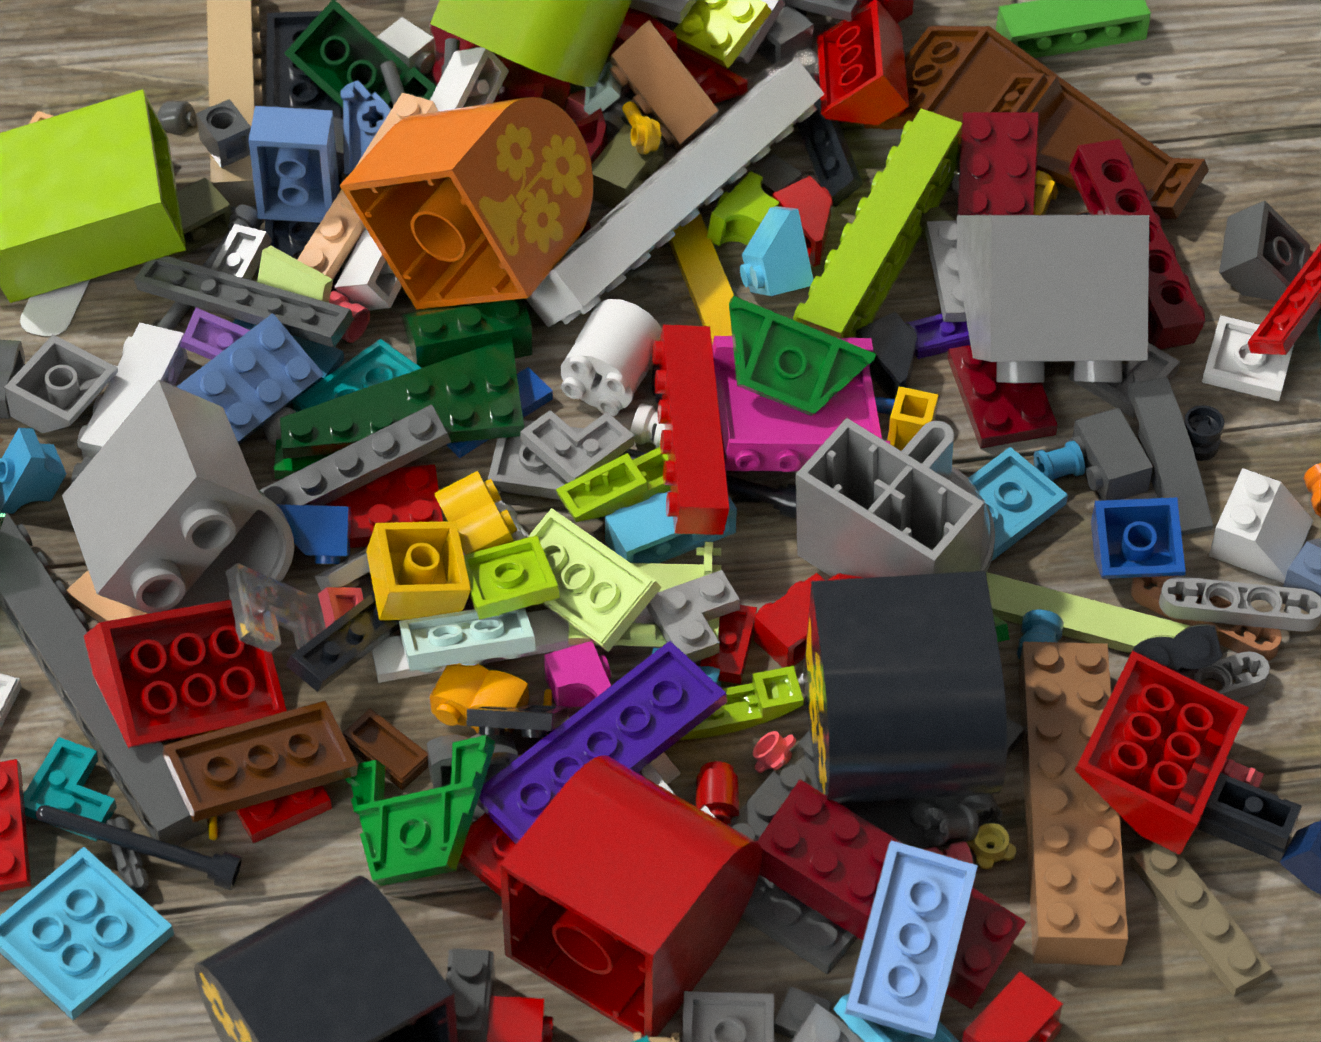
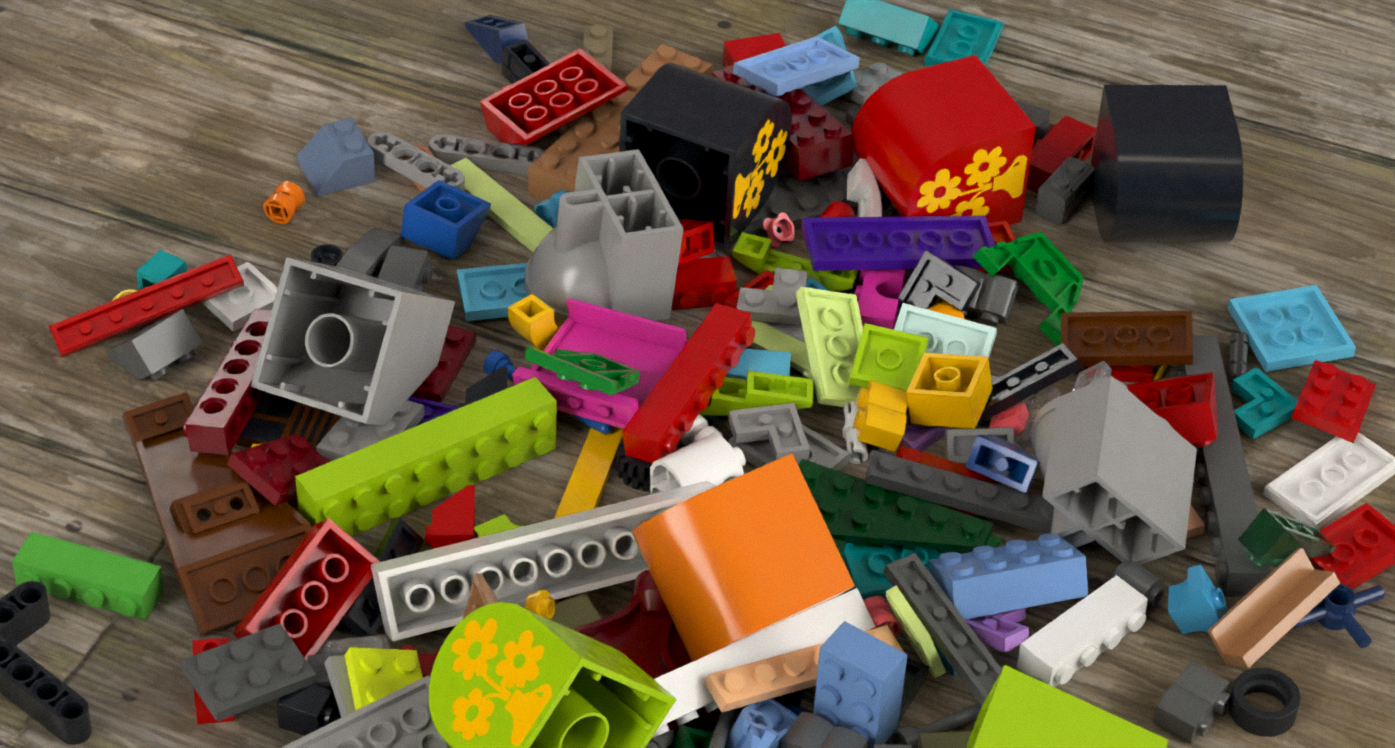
camera: 150 degrees left, 10 degrees down
light grey slope [4,334,118,433] -> none
black piece [36,805,242,890] -> none
light grey plate [211,224,272,280] -> none
reddish brown tile [342,708,429,791] -> none
medium azure slope [740,206,813,296] -> none
dark azure bush [1034,441,1085,482] -> none
black brick [1132,624,1223,672] -> none
white slope [1209,468,1313,583] -> none

